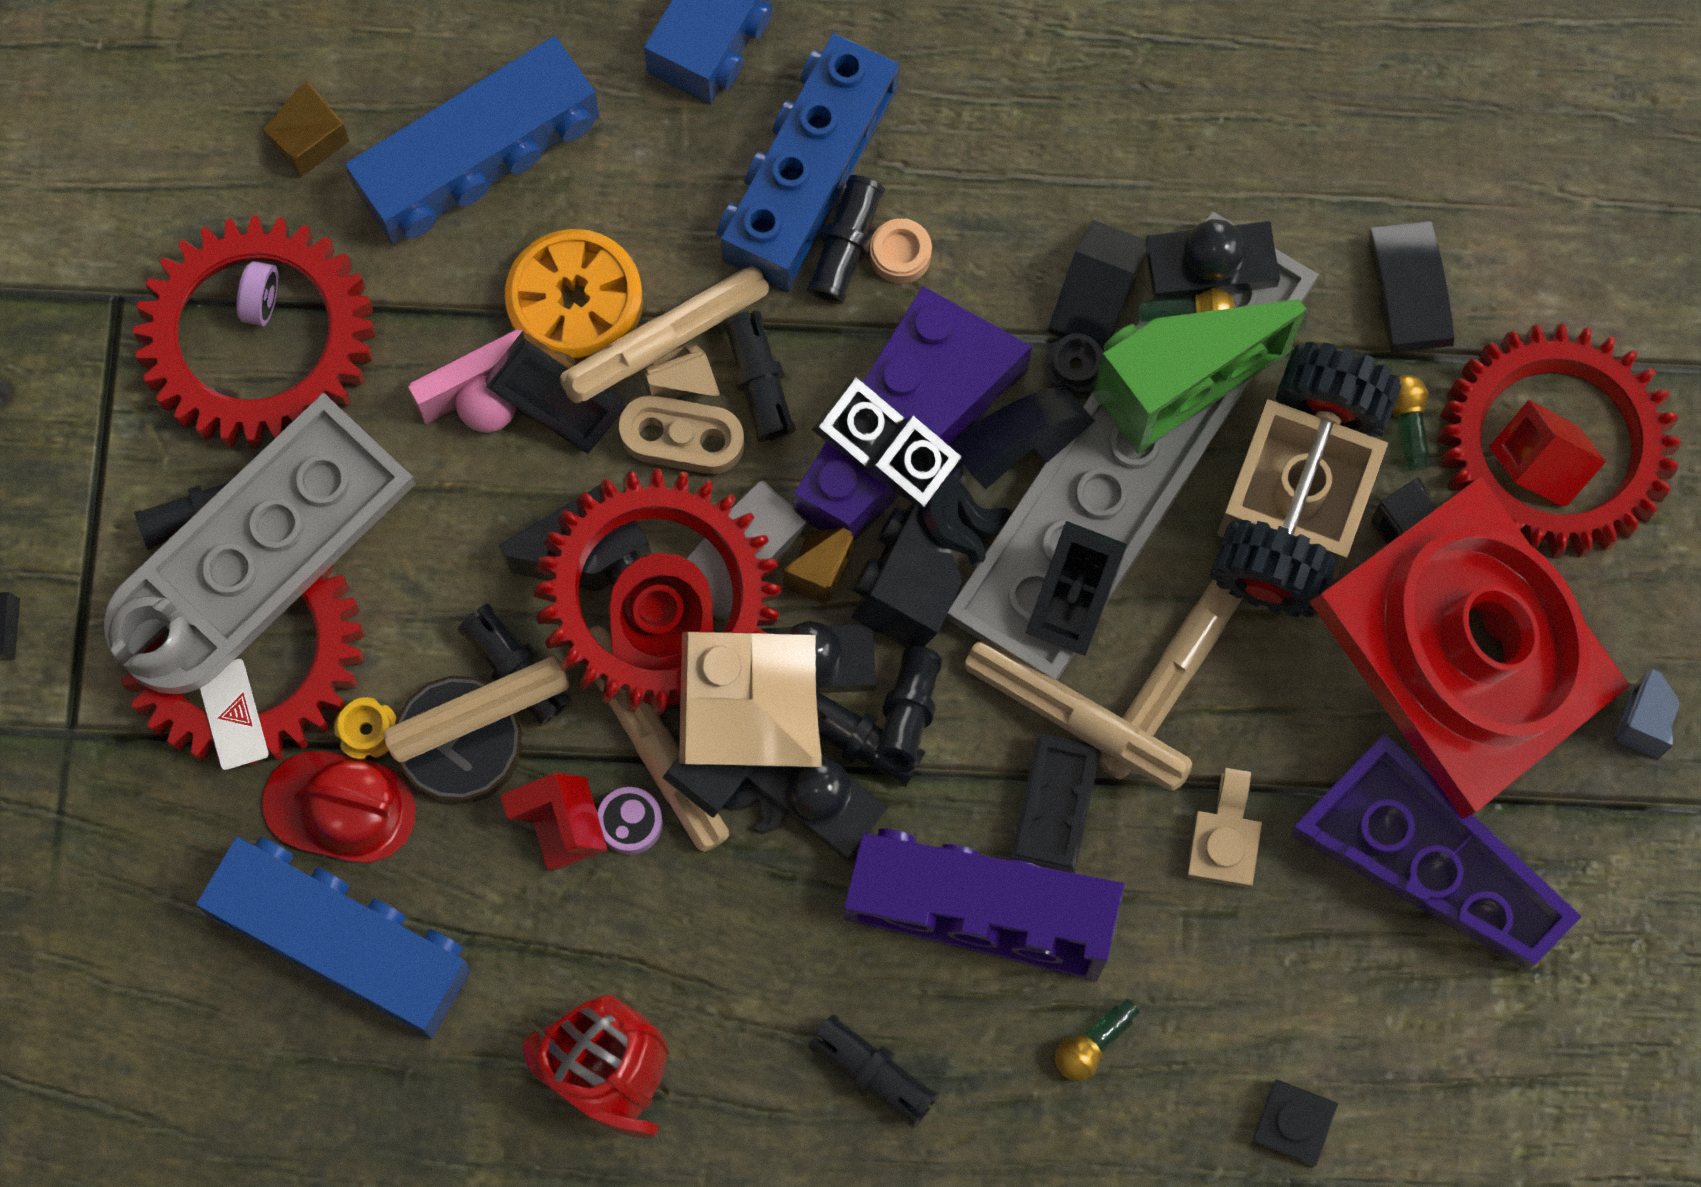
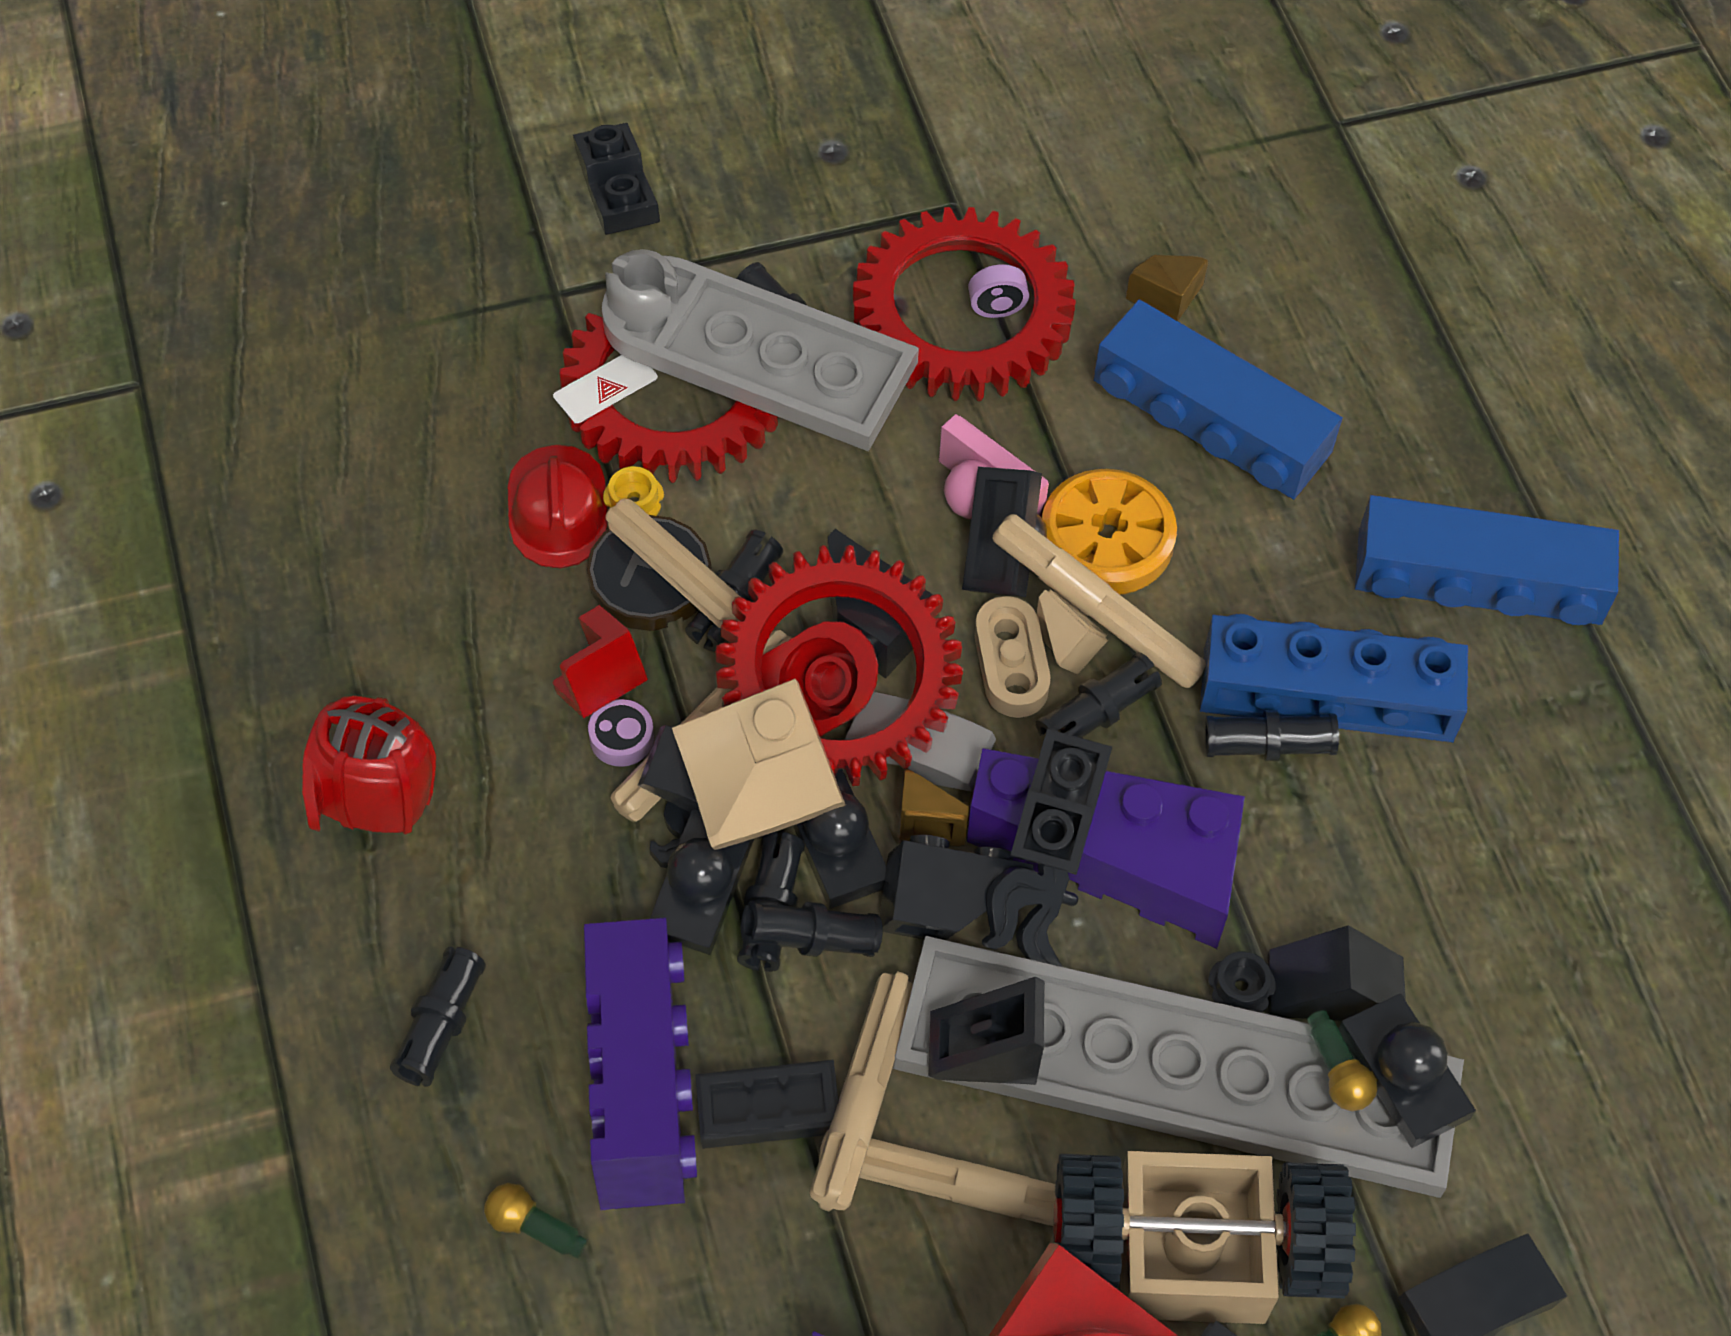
camera: 70 degrees right, 15 degrees down
blue brick [196,836,471,1039] -> none
light nougat tile [870,218,932,284] -> none
black slope [949,384,1095,490] -> none
bright green slope [1093,299,1307,454] -> none
tan plate [1186,768,1262,889] -> none

